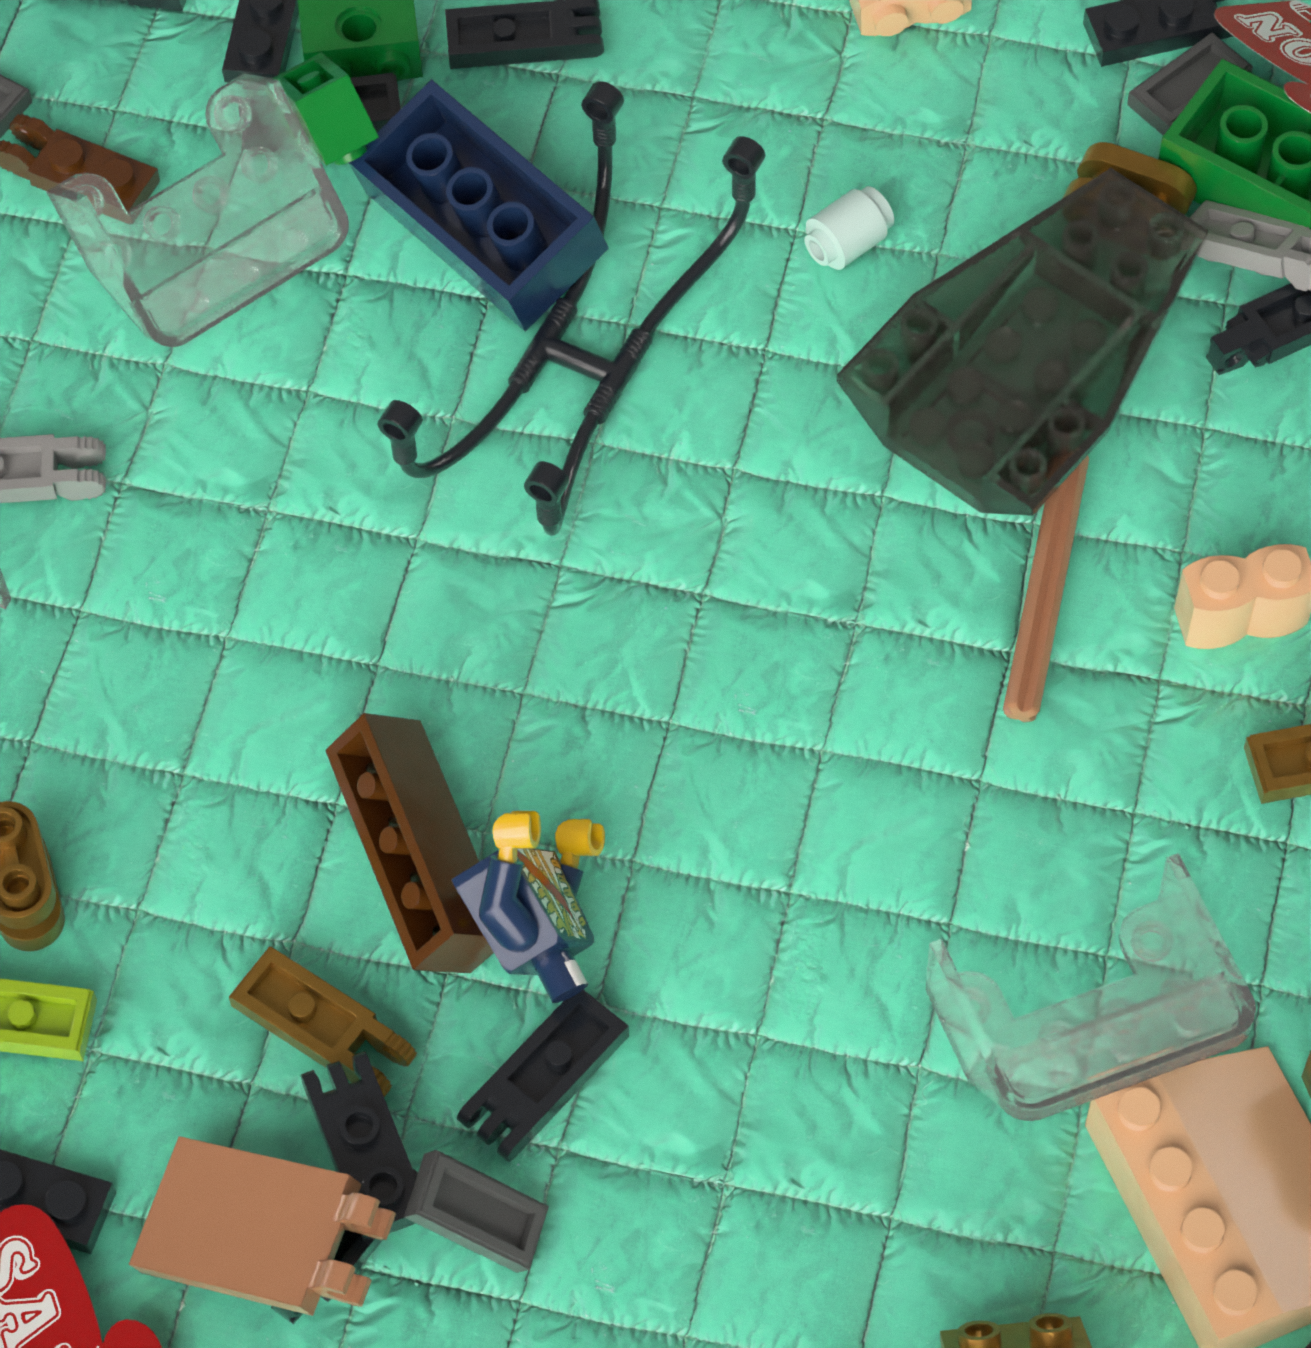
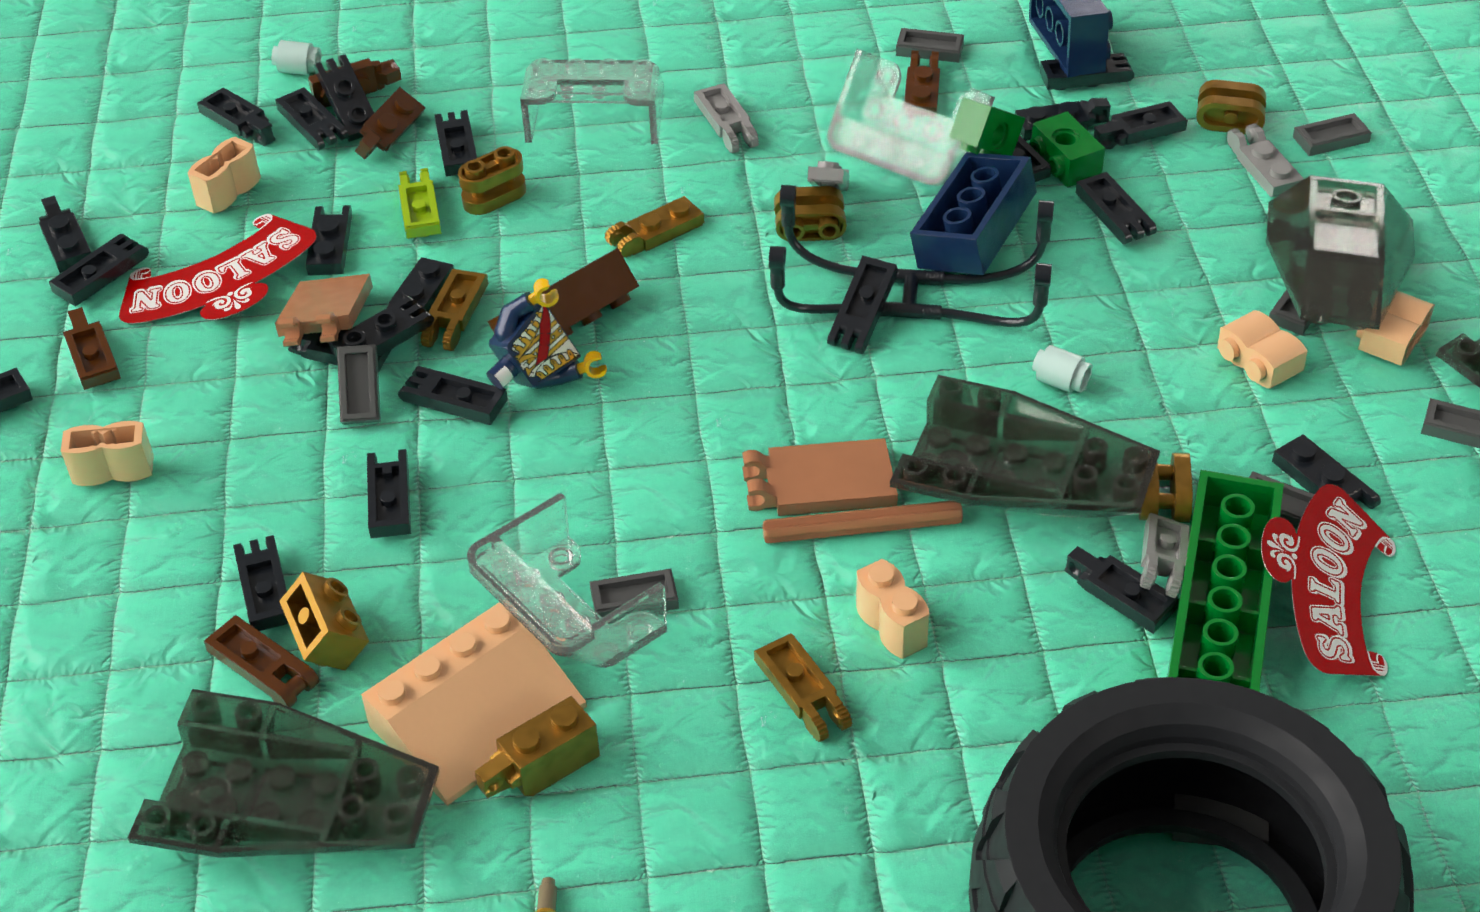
camera: 70 degrees right, 15 degrees down
none -> black hinge [367,449,411,539]
none -> black hinge [387,257,454,312]
none -> dark grey tile [590,568,679,622]
none -> pearl gold hinge [604,196,704,258]
none -> nougat tile [742,438,898,516]
none -> pearl gold brick [774,186,847,241]
none -> light grey hinge [807,161,850,191]
none -> black hinge [827,255,898,354]

